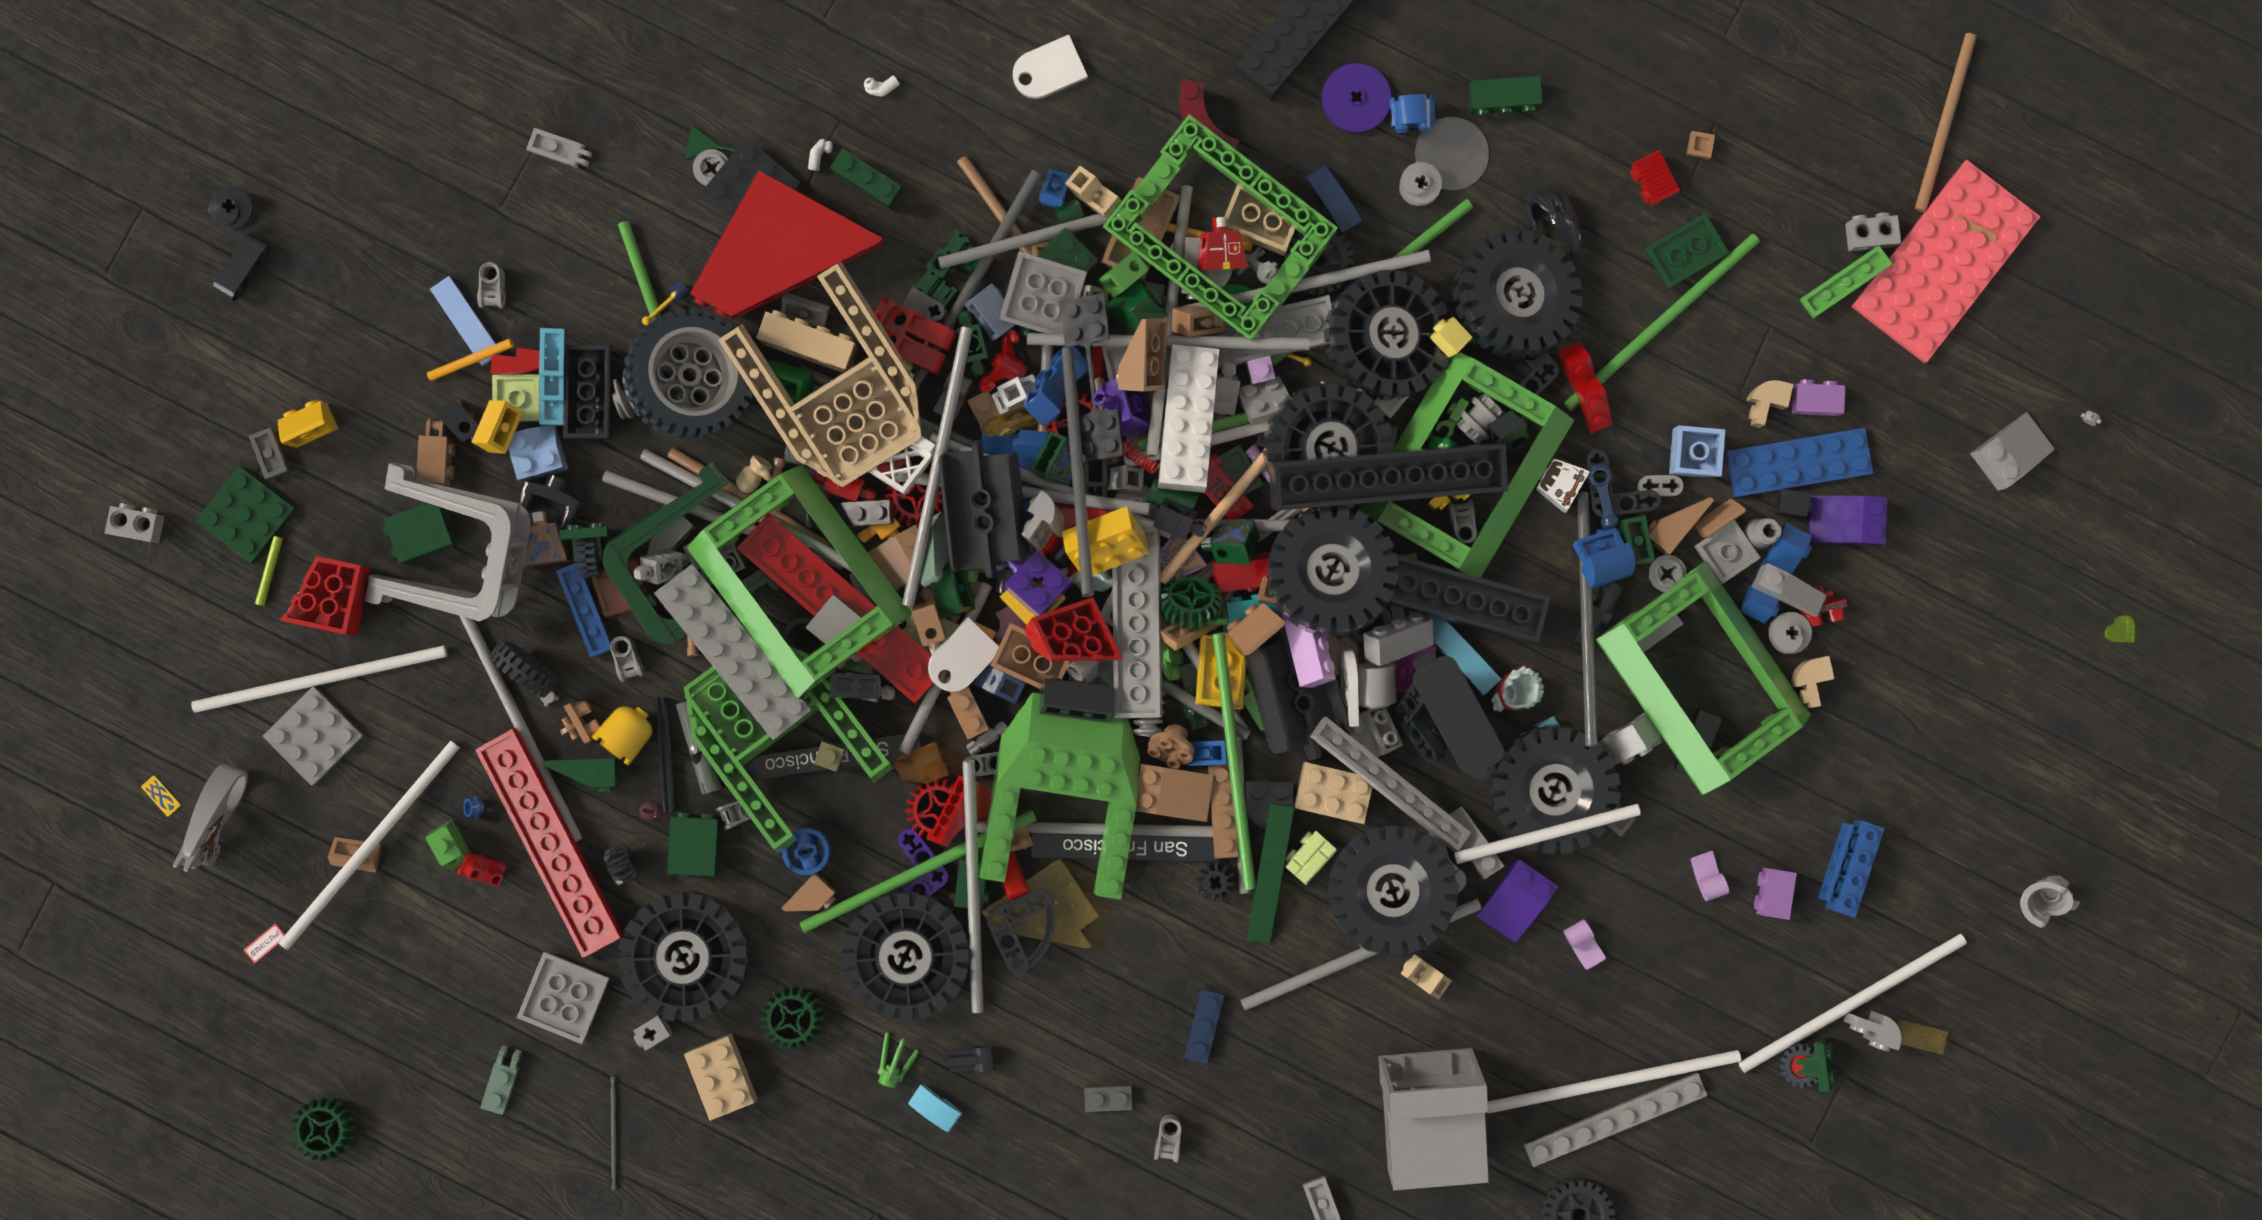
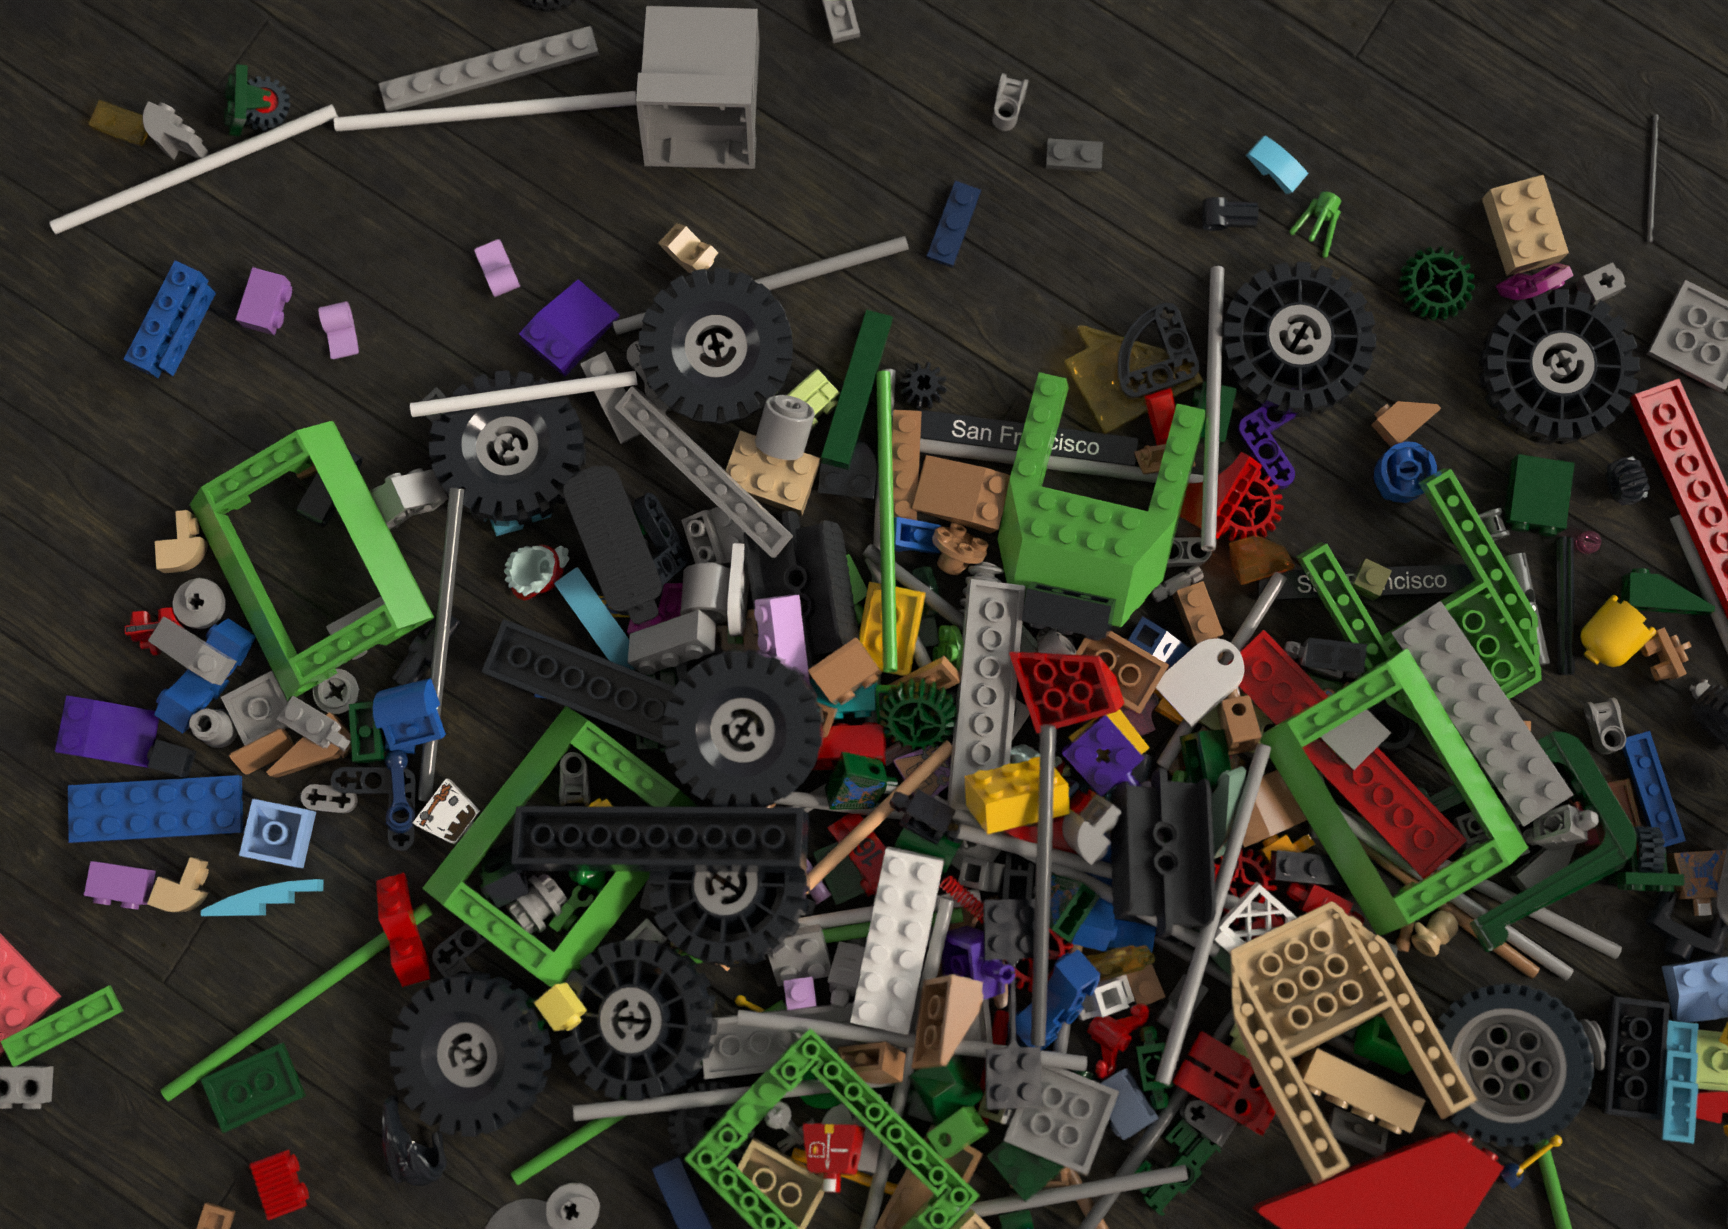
camera: 170 degrees left, 5 degrees down
bright green piece [800,810,1037,933] -> none
none -> medium azure slope [201,879,323,916]
none -> light grey hinge [277,696,351,751]
none -> light grey piece [755,395,815,460]
none -> magenta plate [1496,263,1573,300]

